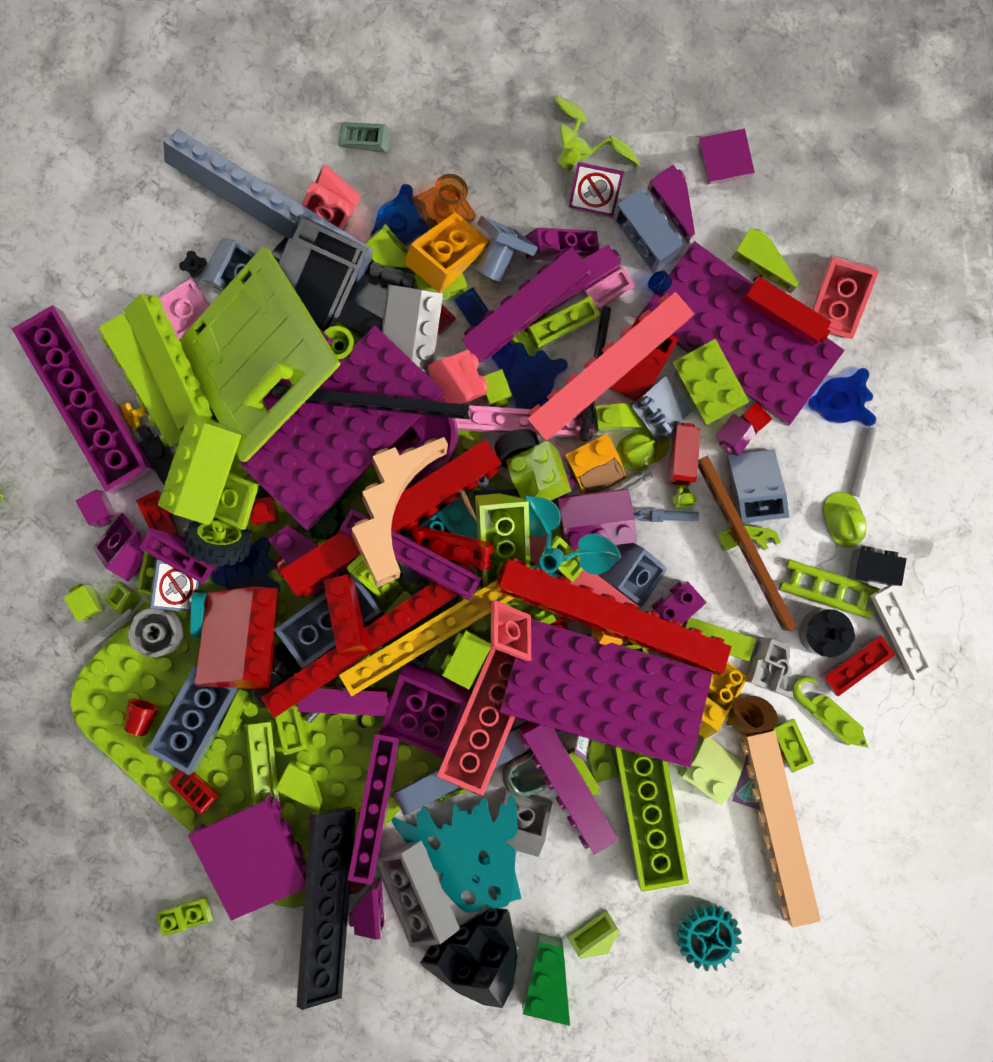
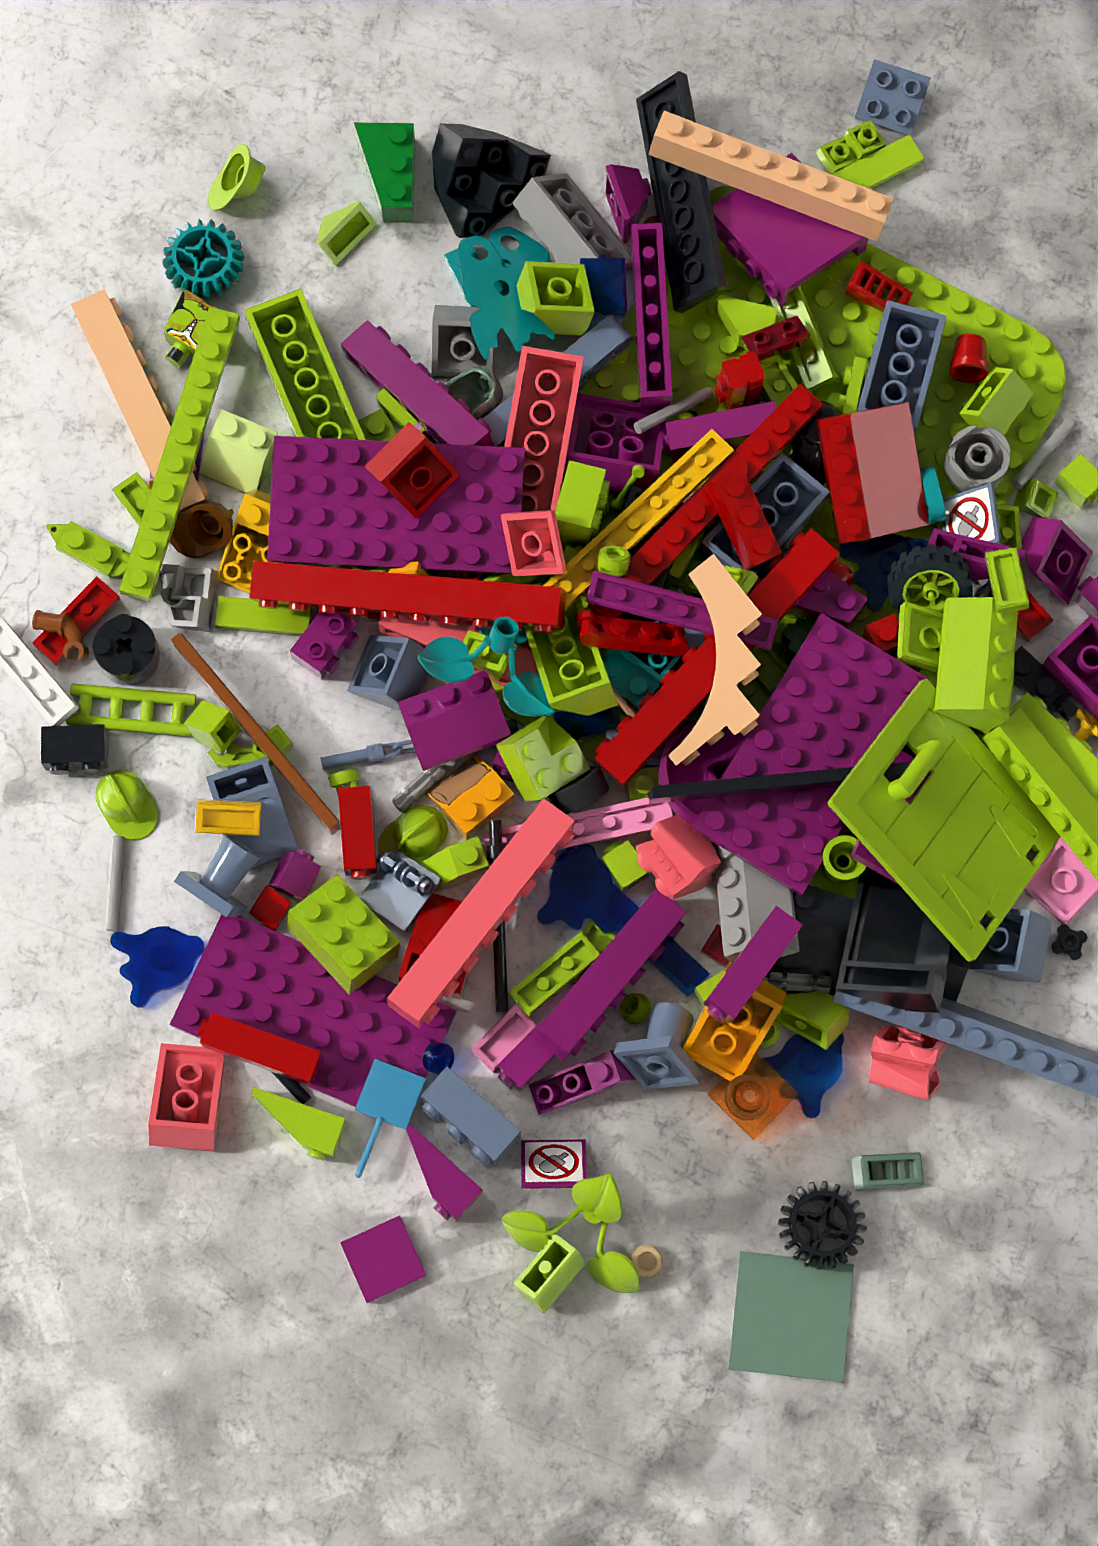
camera: 165 degrees right, 10 degrees down
none -> dark orange piece [32,610,89,662]
none -> lime plate [119,307,240,602]
none -> torso [164,289,216,368]
none -> sand blue plant [174,834,261,917]
none -> lime brick [184,700,242,753]
none -> yellow tile [195,799,261,836]
none -> lime piece [208,144,266,211]
none -> dark azure piece [355,1059,426,1178]
none -> red slope [364,422,461,519]
none -> lime brick [514,1234,586,1314]
none -> lime slope [516,261,595,336]
none -> clear blue piece [580,255,627,316]
none -> lime tile [597,545,631,577]
none -> lime hinge [610,465,645,511]
none -> lime plate [620,993,651,1025]
none -> tan tile [630,1245,663,1279]
none -> light grey bar [634,386,713,434]
none -> light nougat brick [648,111,894,241]
none -> magenta brick [703,905,803,1023]
none -> red brick [714,351,765,410]
none -> sand green piece [728,1251,854,1383]
none -> dark red hinge [741,316,810,362]
none -> black gear [778,1181,867,1270]
none -> lime tile [832,134,925,190]
none -> sand blue hinge [855,59,931,136]
none -> lime brick [959,367,1034,436]
none -> lime tile [985,547,1029,614]

